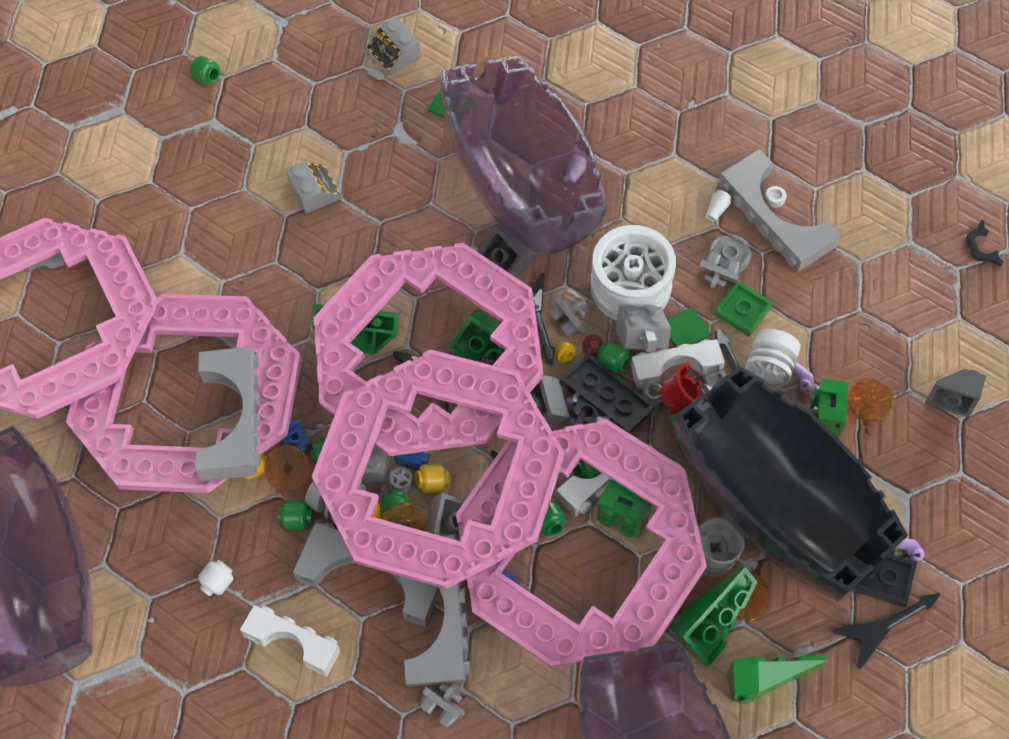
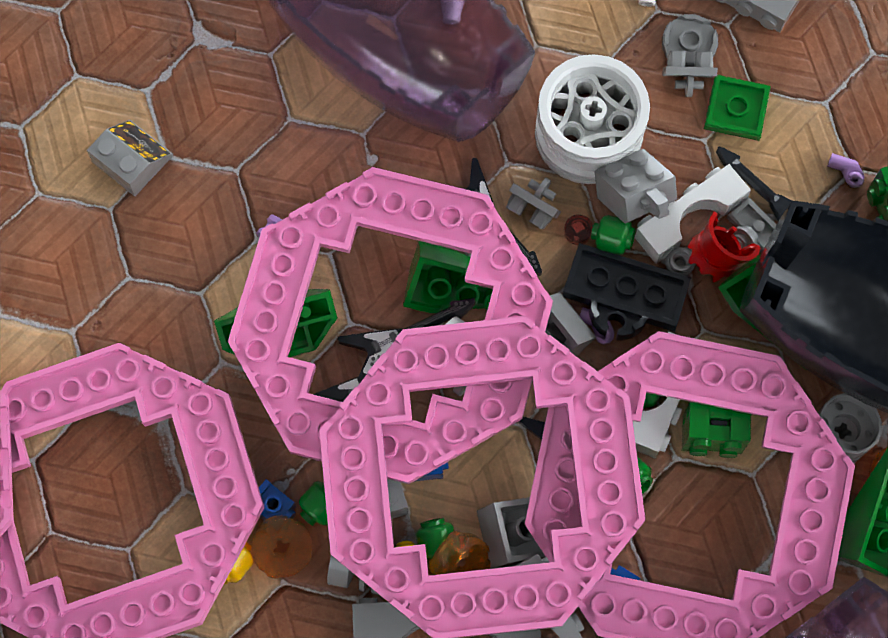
camera: 25 degrees left, 10 degrees up
light grey arch [196,346,260,481] -> none
green head [278,500,314,531] -> none
light grey wheel [389,467,413,494] -> none
yellow head [415,463,450,494] -> none
dark grey slope [478,226,537,277] -> none
yellow plate [555,341,576,362] -> none
green piece [667,307,712,348] -> none
white wheel [745,329,801,385] -> none

